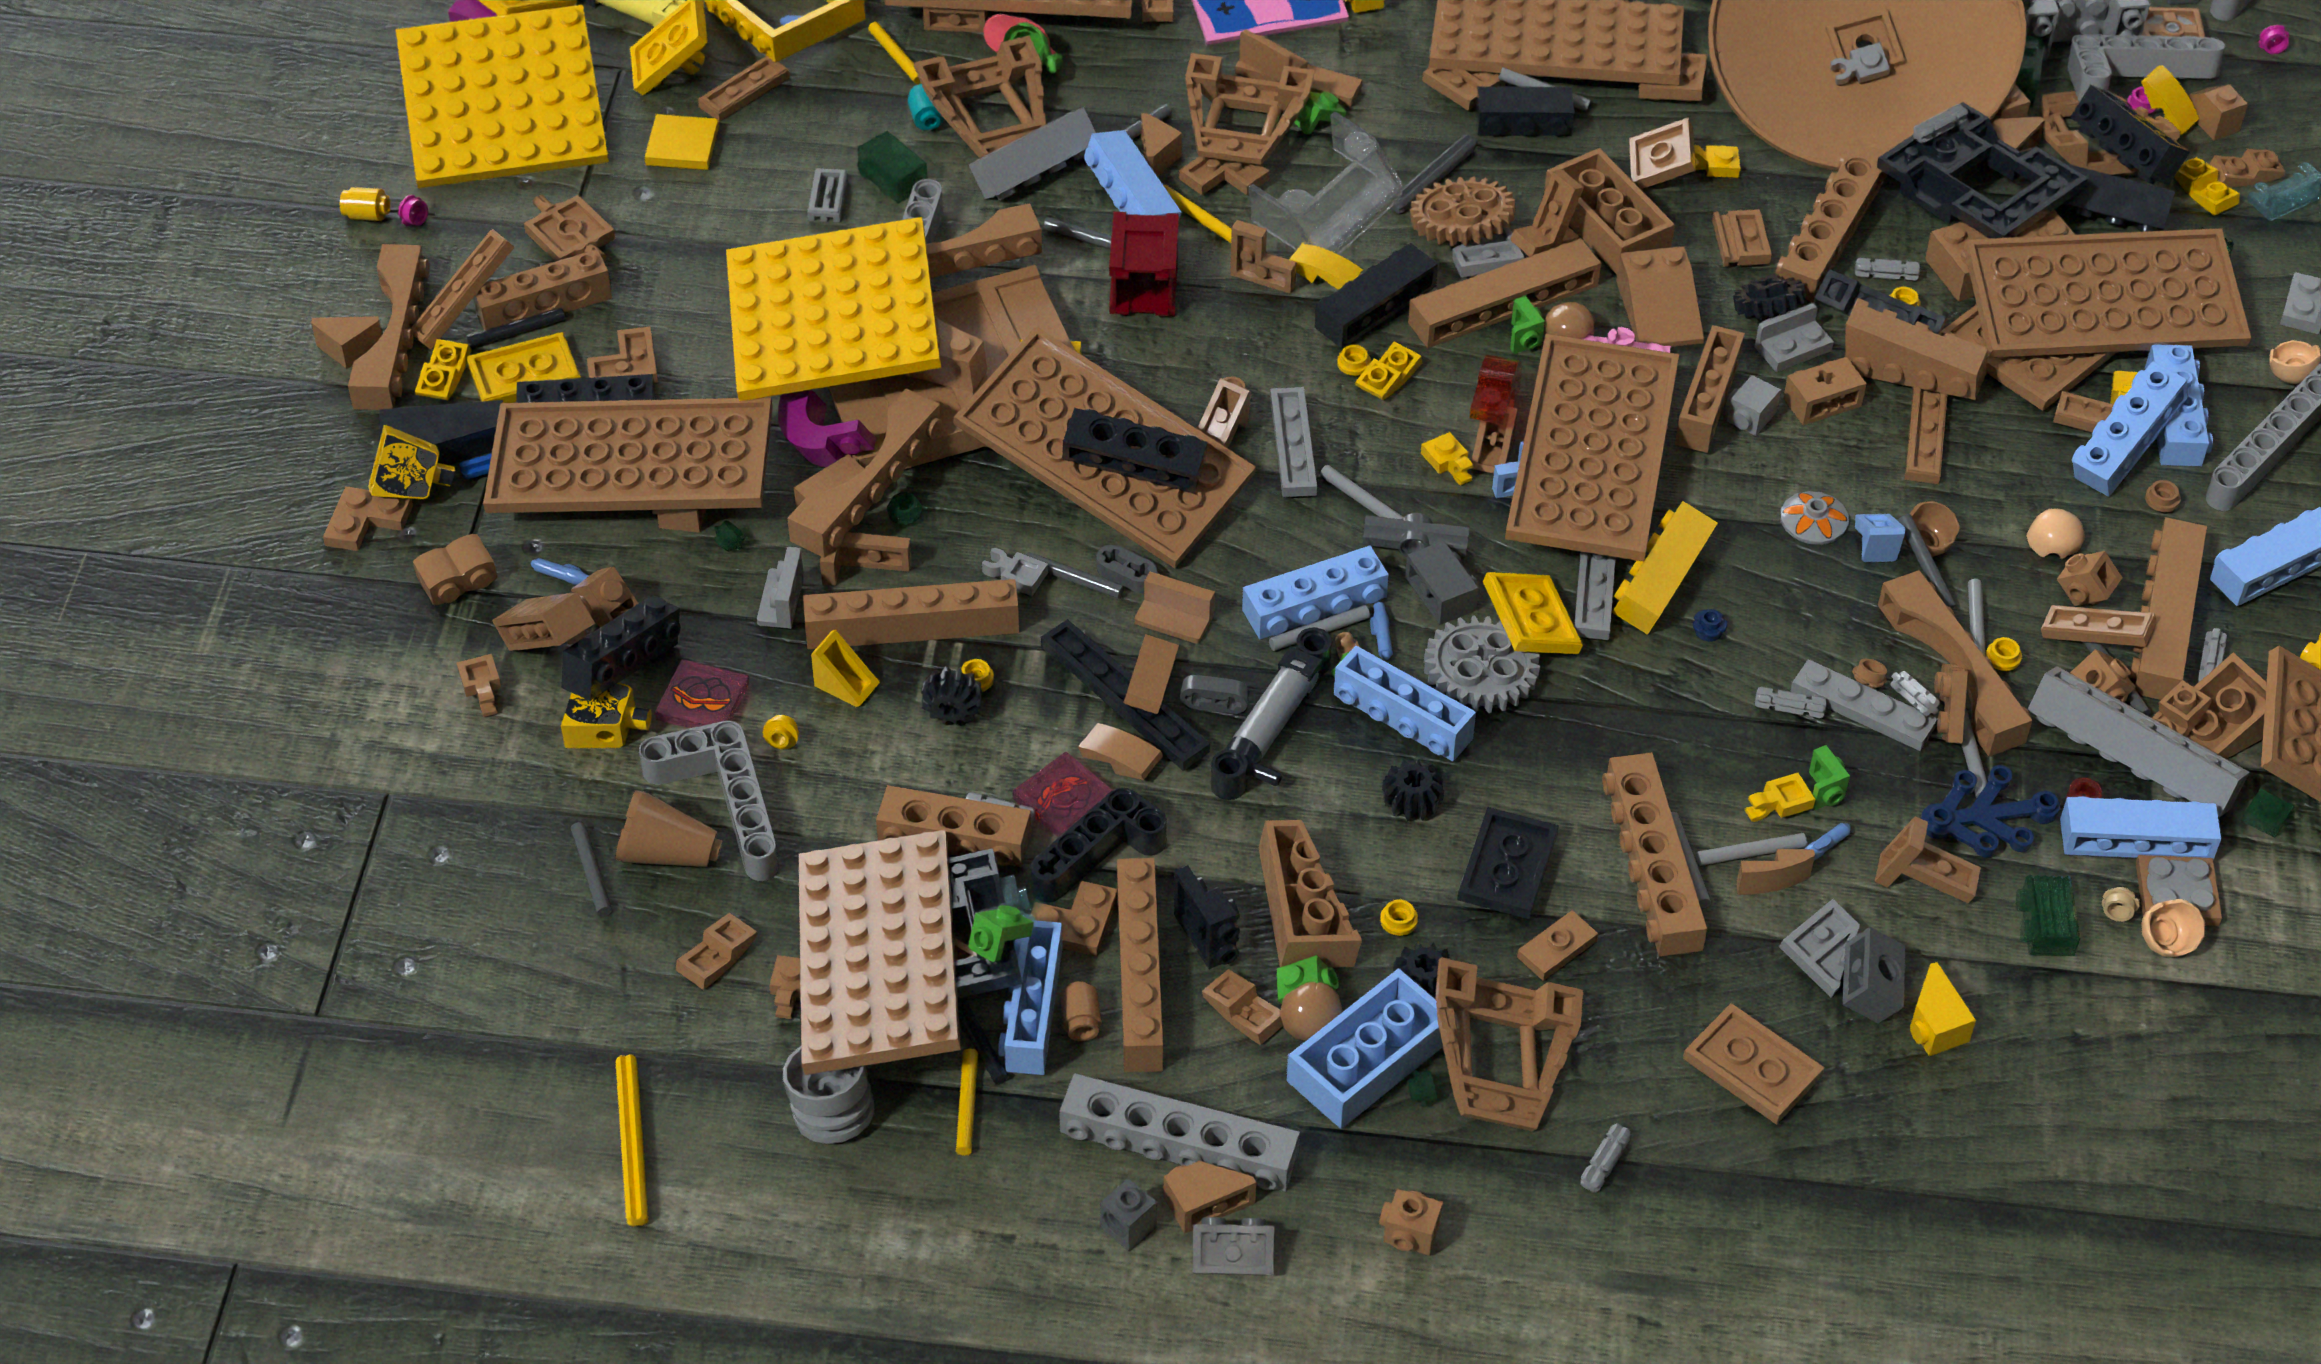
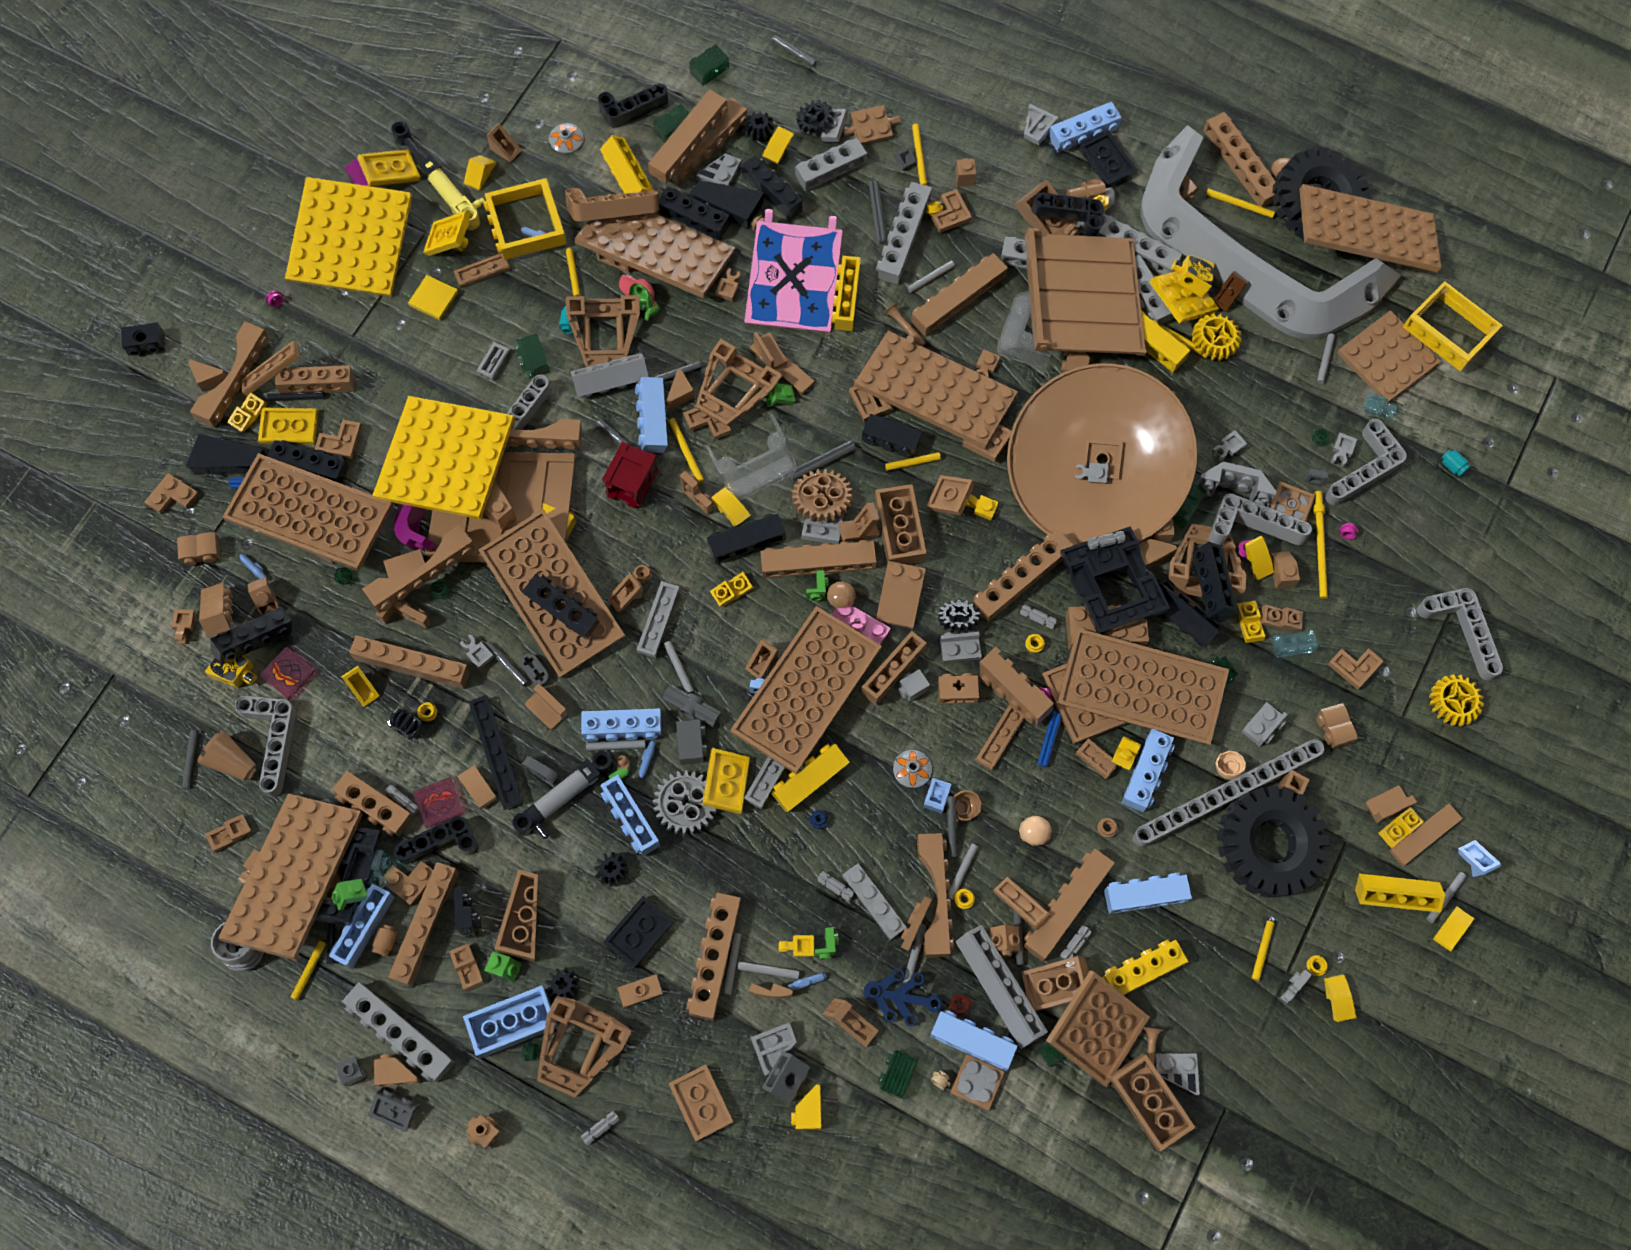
camera: 20 degrees right, 20 degrees up
yellow brick [340,187,391,221] -> none
torso [368,425,455,499] -> none
medium nougat plate [524,194,616,262] -> none
yellow axle [616,1054,648,1227] -> none
light grey bracket [757,547,804,629] -> none
yellow plate [762,715,799,749] -> none
medium nougat tile [1123,634,1179,714] -> none
medium nougat hair [1280,981,1343,1041] -> none
yellow plate [1337,345,1371,376] -> none
yellow plate [1380,899,1418,936] -> none
yellow plate [1421,432,1473,485] -> none
clear red arch [1469,354,1522,425] -> none
light grey bar [1498,67,1590,111] -> none
medium nougat plate [1712,209,1772,266] -> none
black slope [1814,269,1947,335] -> none
medium nougat plate [1852,659,1887,690] -> none
light grey axle [1890,671,1940,716] -> none
medium nougat brick [2057,551,2122,606] -> none
light blue brick [2072,361,2188,497] -> none
light nougat hair [2142,899,2205,957] -> none
medium nougat slope [2152,680,2211,737] -> none
none -> black brick [121,322,165,356]
none -> yellow bar [885,453,941,471]
none -> blue axle [1037,712,1062,767]
none -> yellow bar [1313,491,1328,599]

